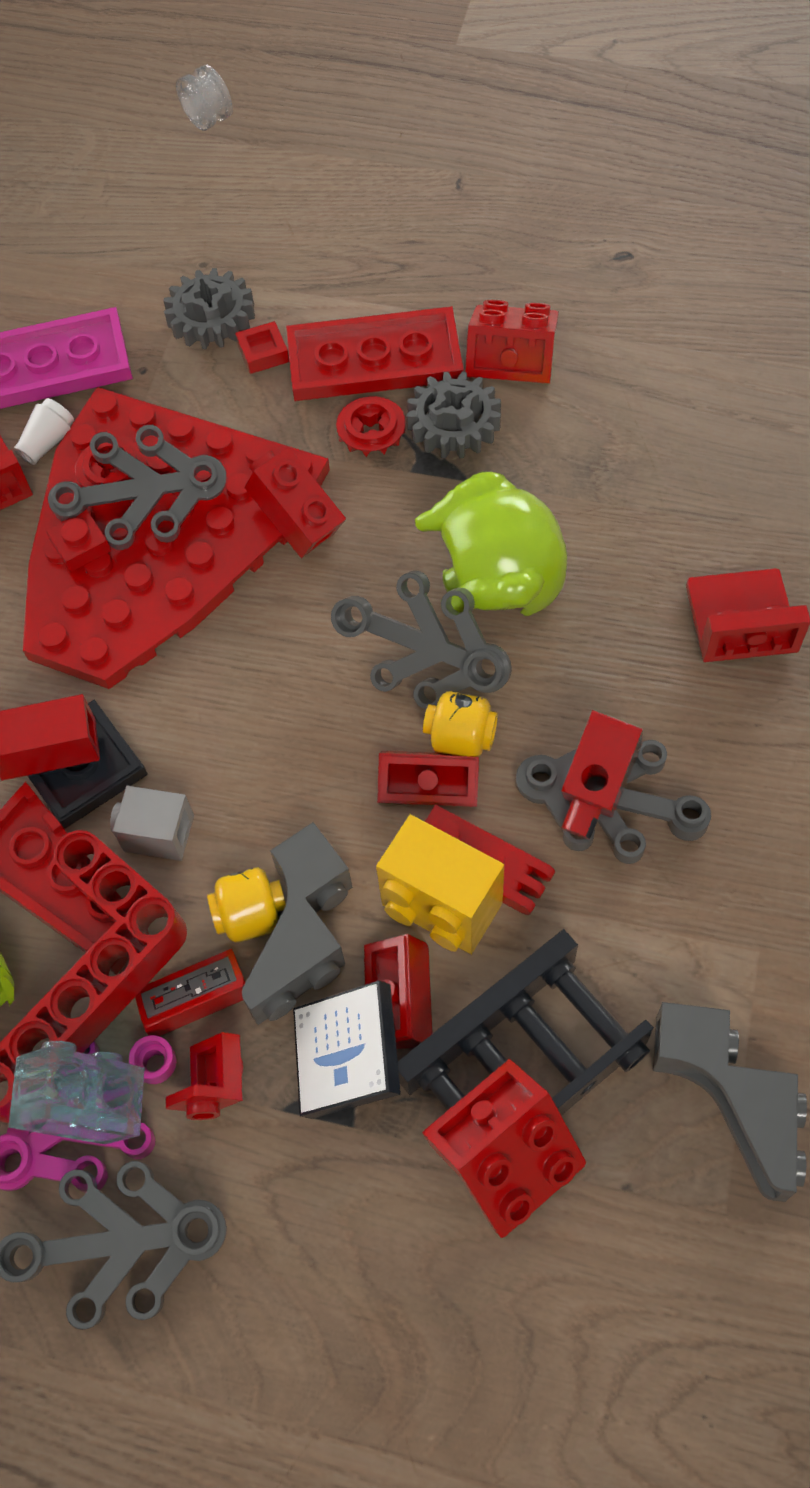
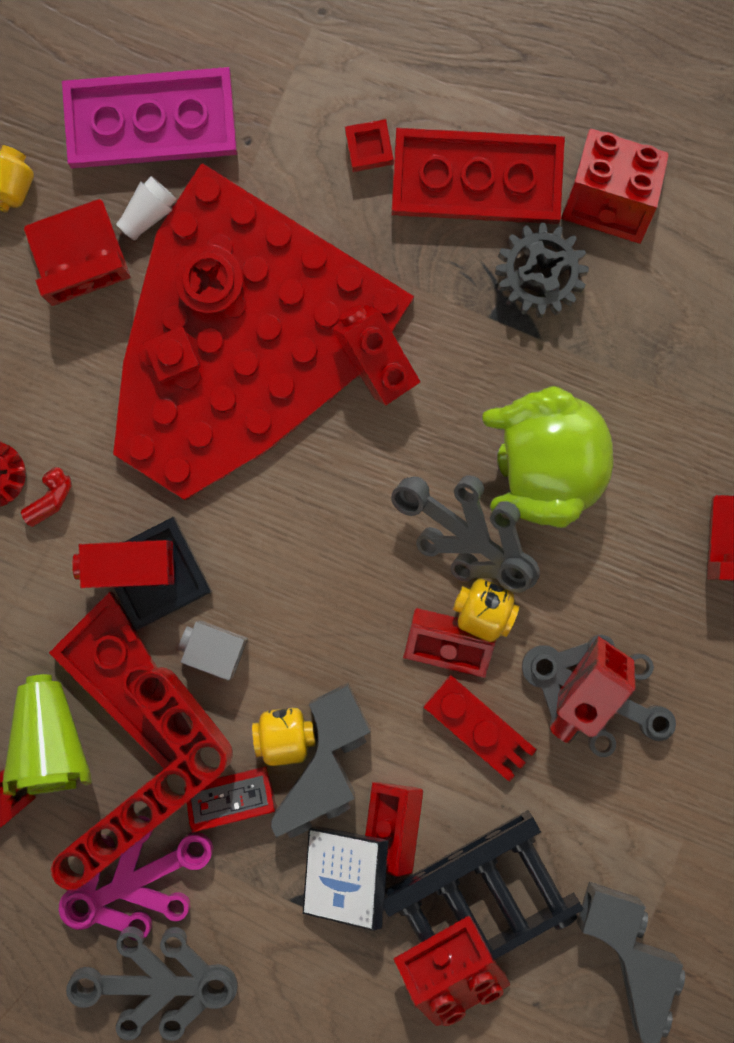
camera: 10 degrees right, 25 degrees up
clear light blue brick [8,1041,145,1145] -> none
dark grey plant [48,425,227,550] -> none
dark grey gear [163,268,255,349] -> none
red bracket [165,1032,243,1120] -> none
red gear [336,396,406,458] -> none
yellow brick [376,814,505,955] -> none

